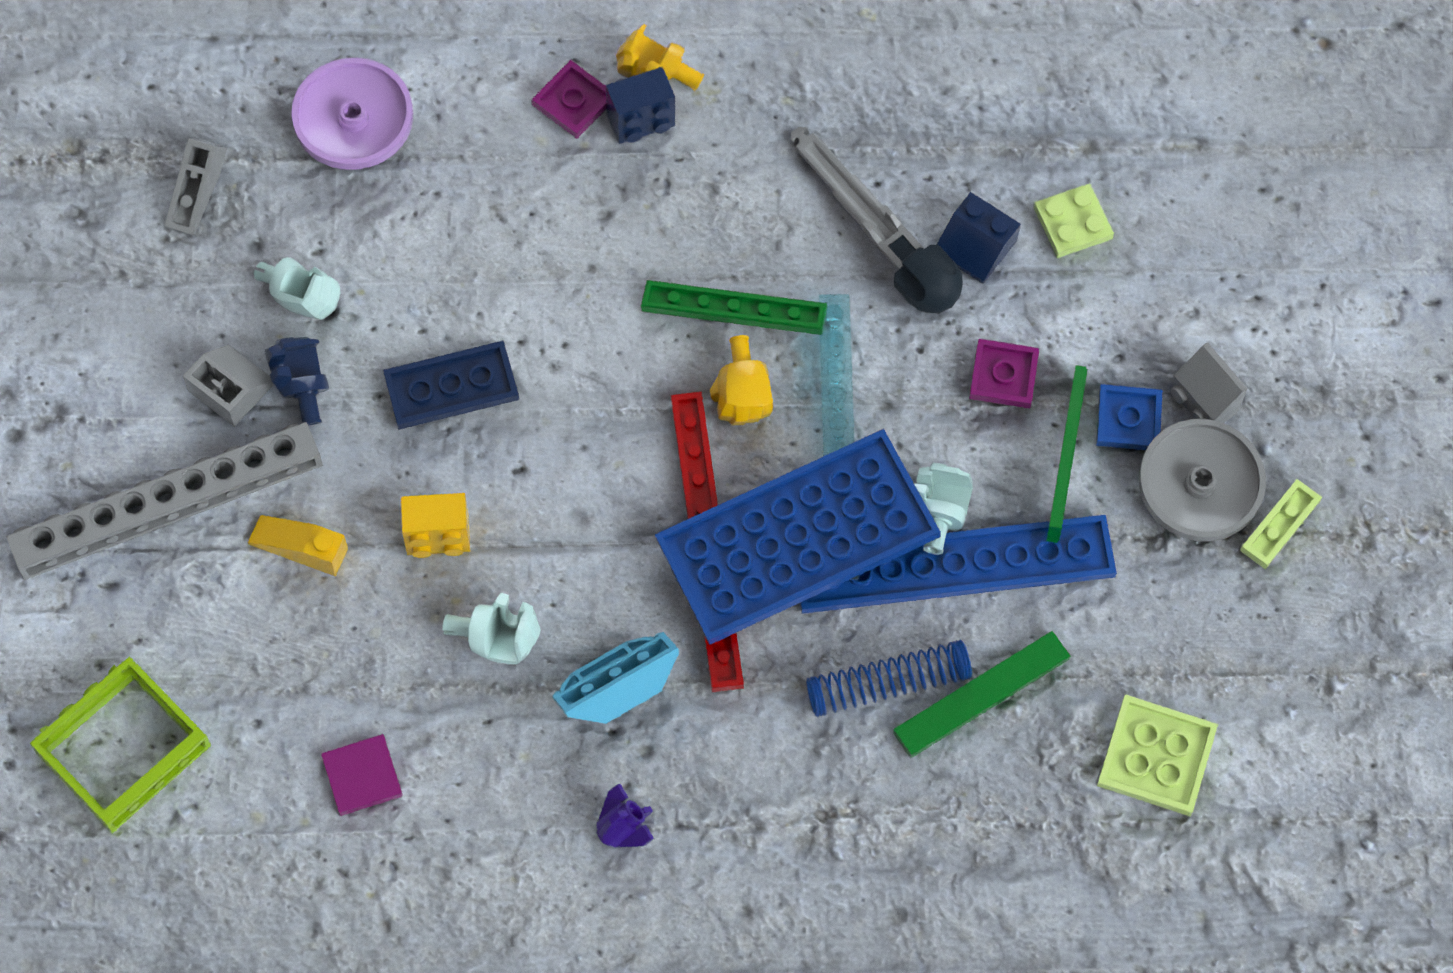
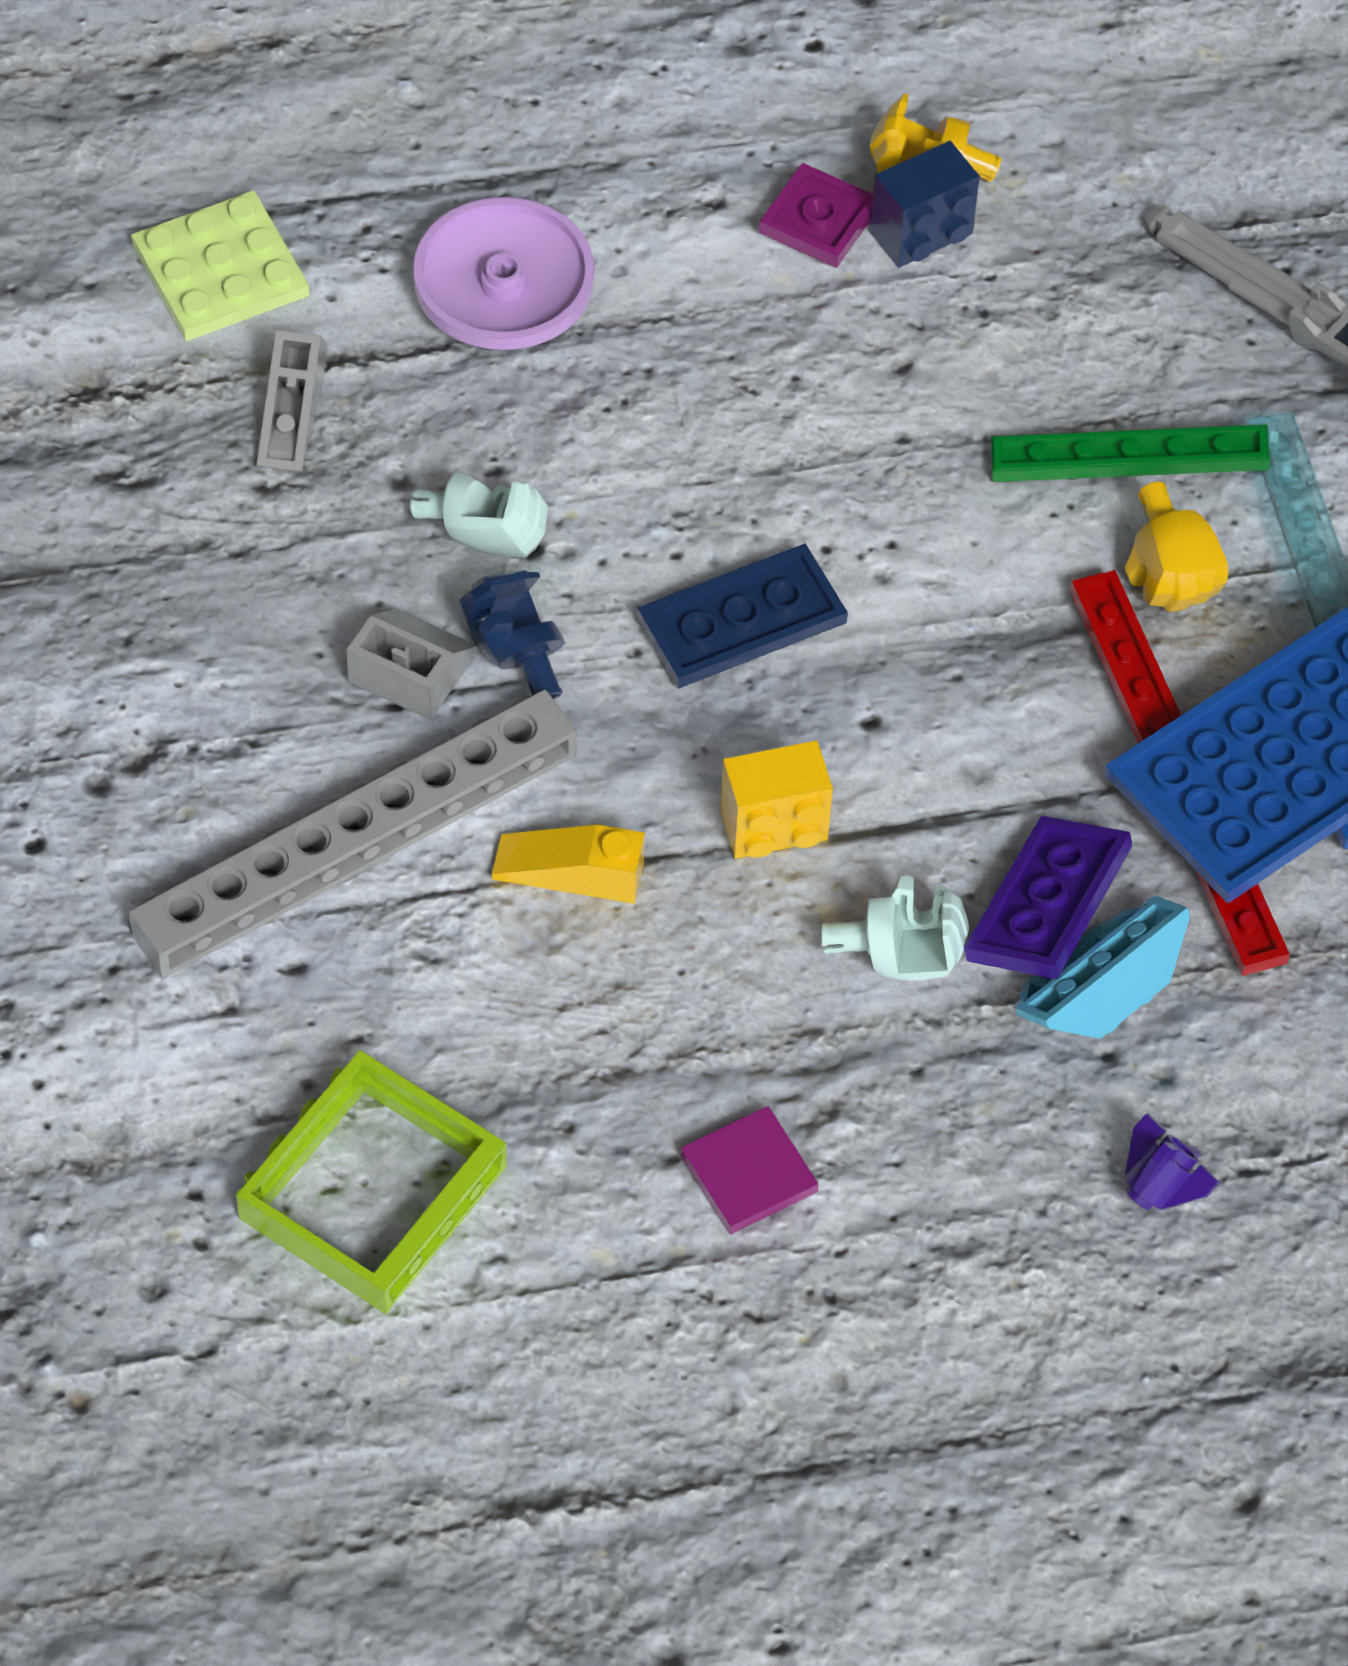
camera: 10 degrees left, 10 degrees down
none -> yellowish green plate [131,190,310,341]
none -> dark purple plate [964,816,1133,979]

